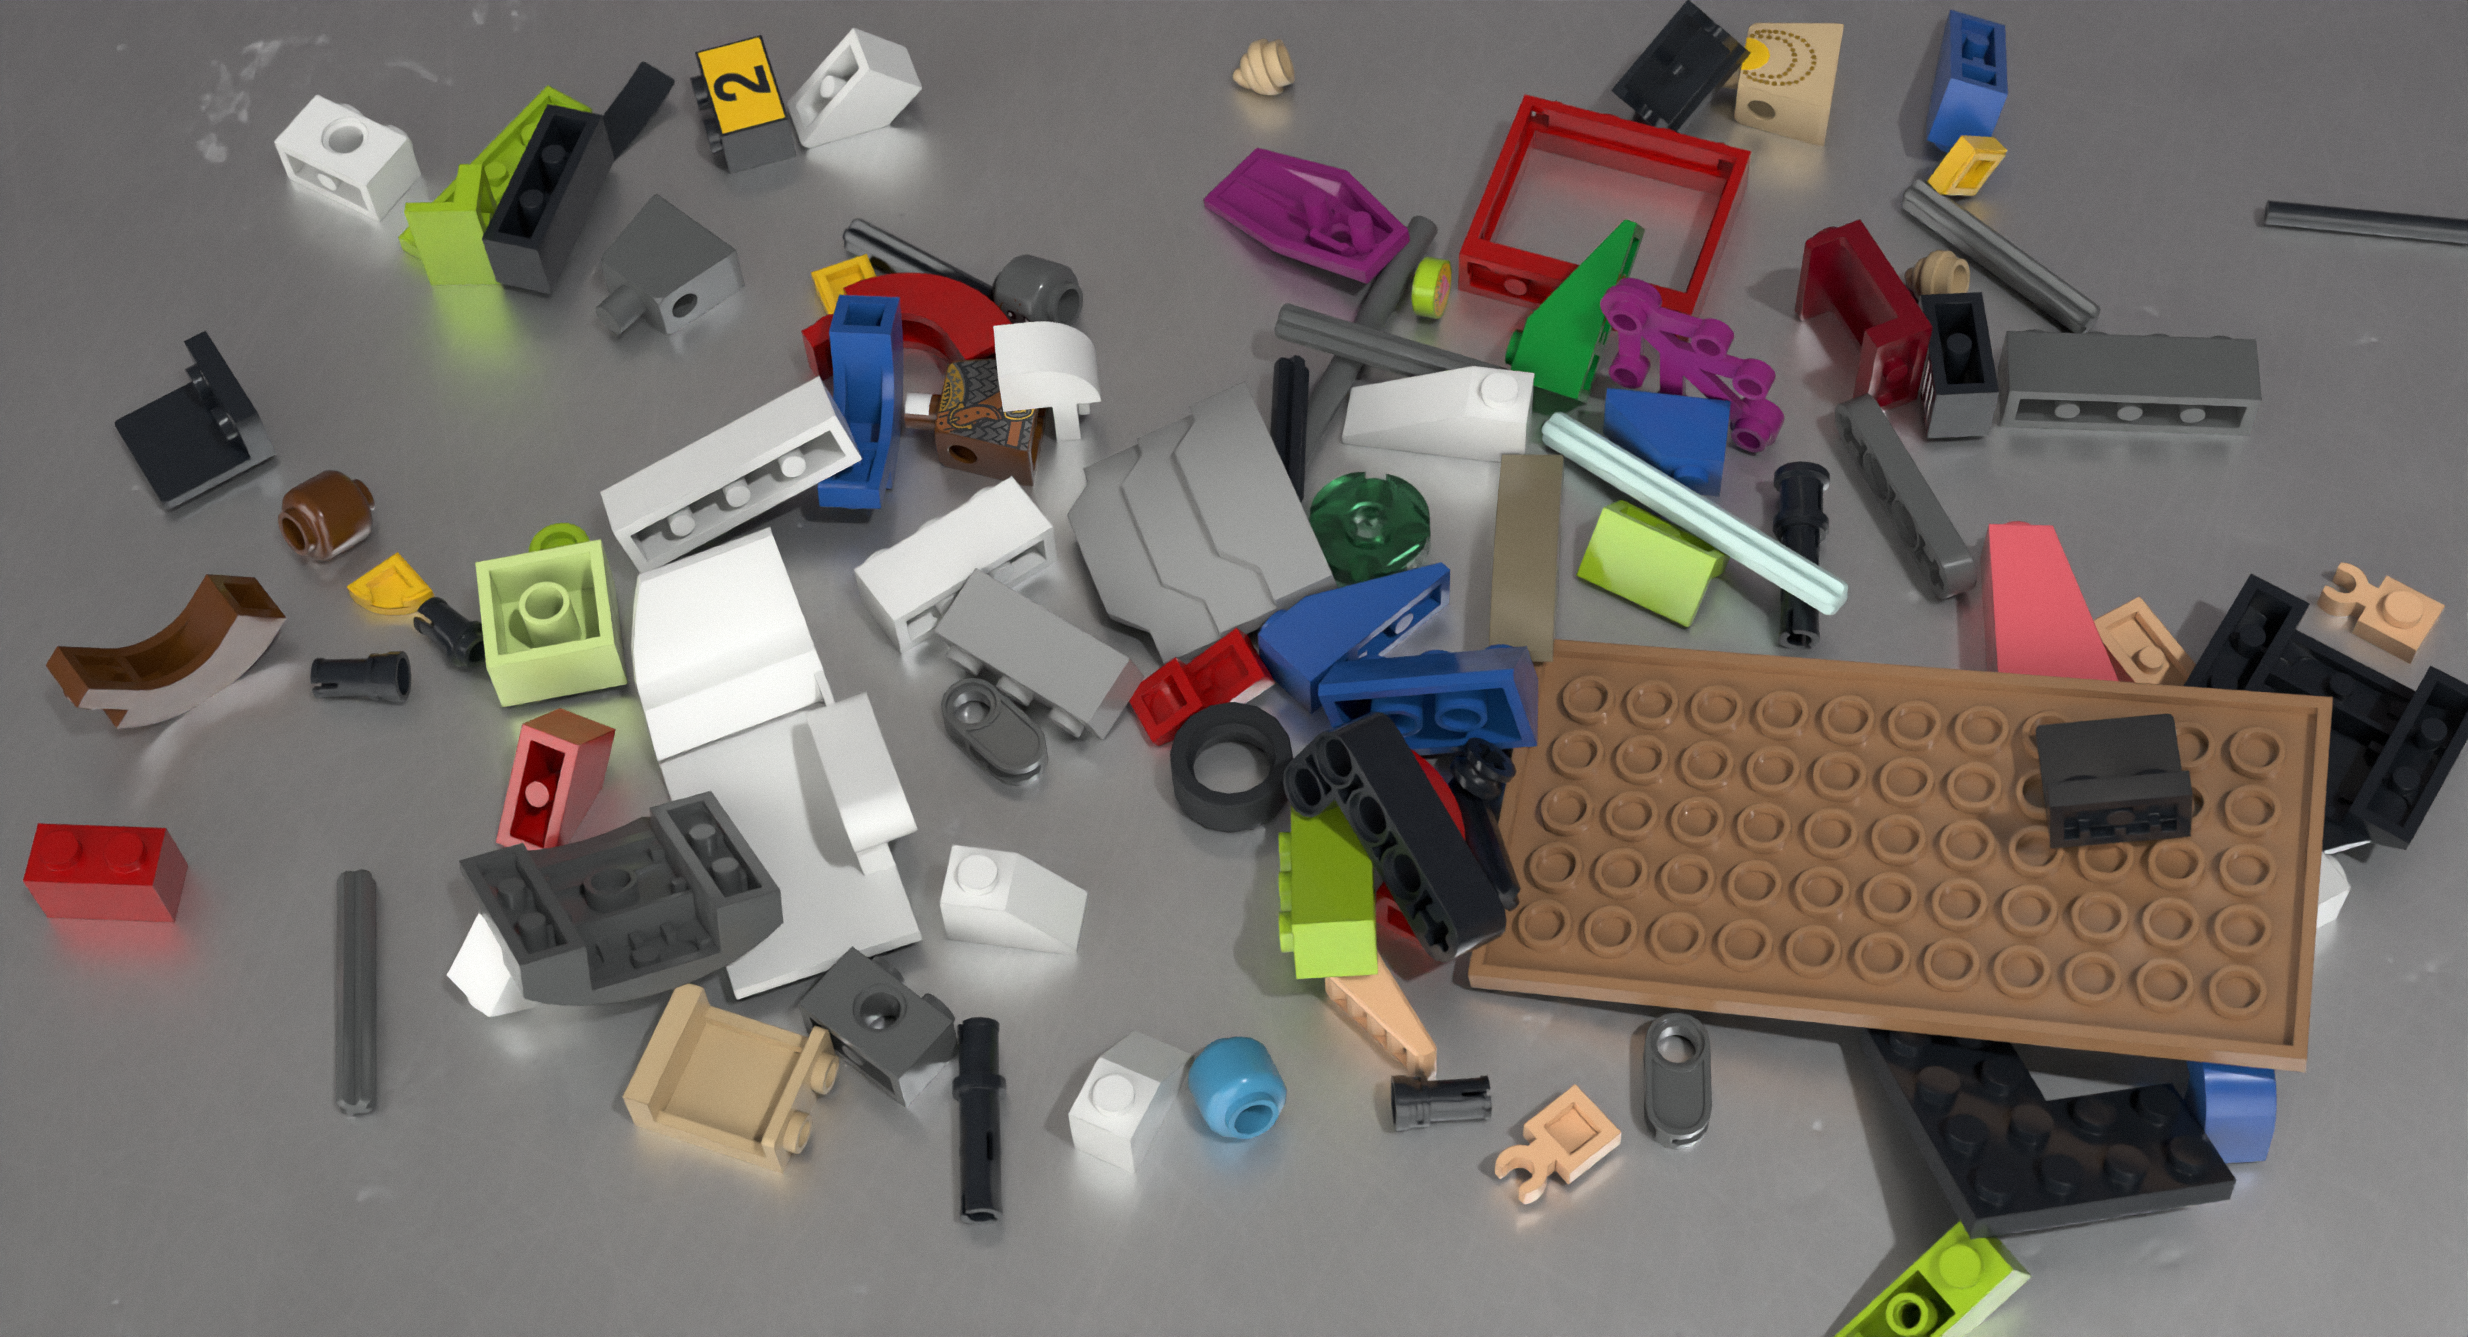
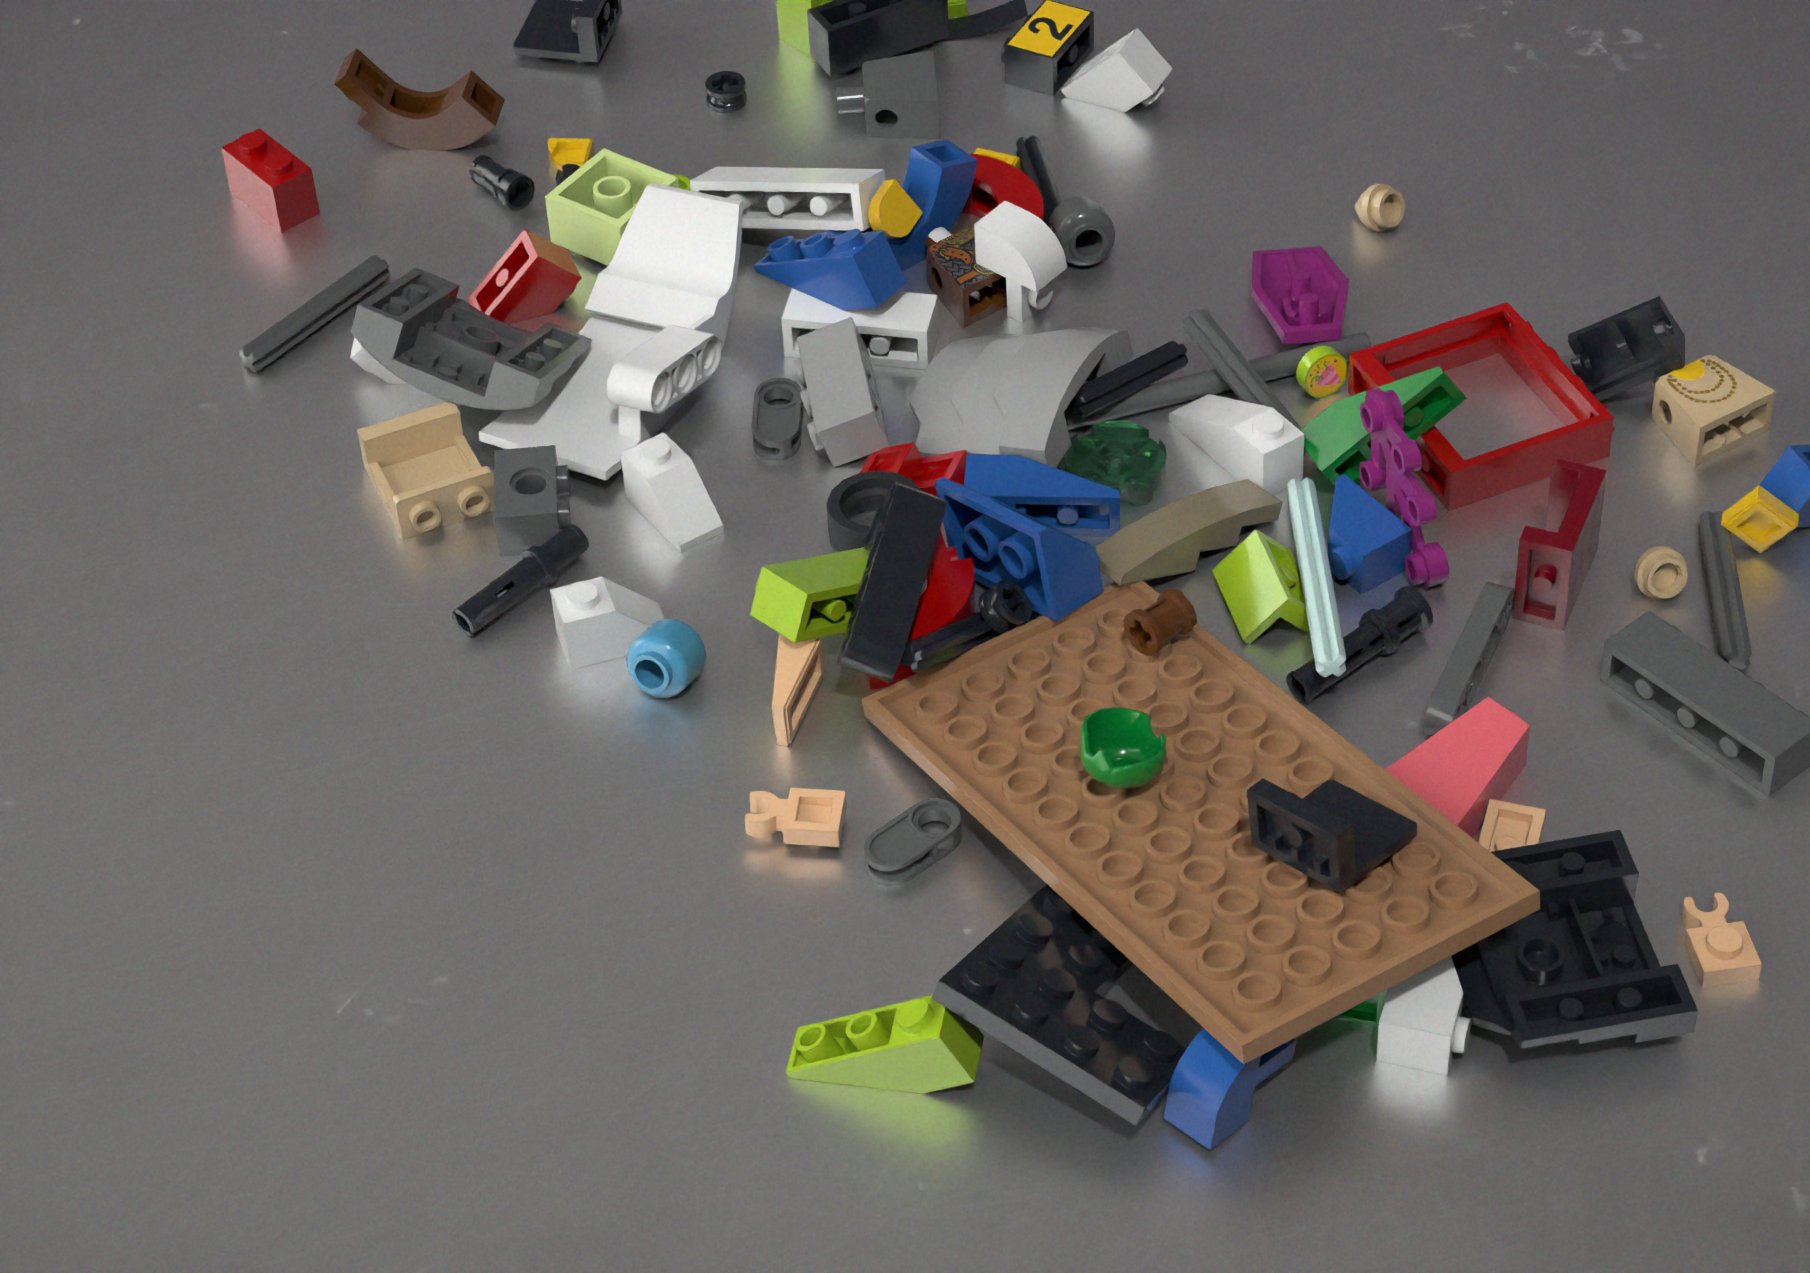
camera: 45 degrees right, 15 degrees down
reddish brown head [278,470,375,561] -> none
black pin [1390,1075,1492,1131] -> none
black brick [1918,292,1999,438] -> none
none -> black bush [705,71,747,113]
none -> blue slope [753,229,907,310]
none -> yellow tile [868,179,923,239]
none -> green hair [1079,707,1167,789]
none -> reddish brown bush [1123,588,1197,656]

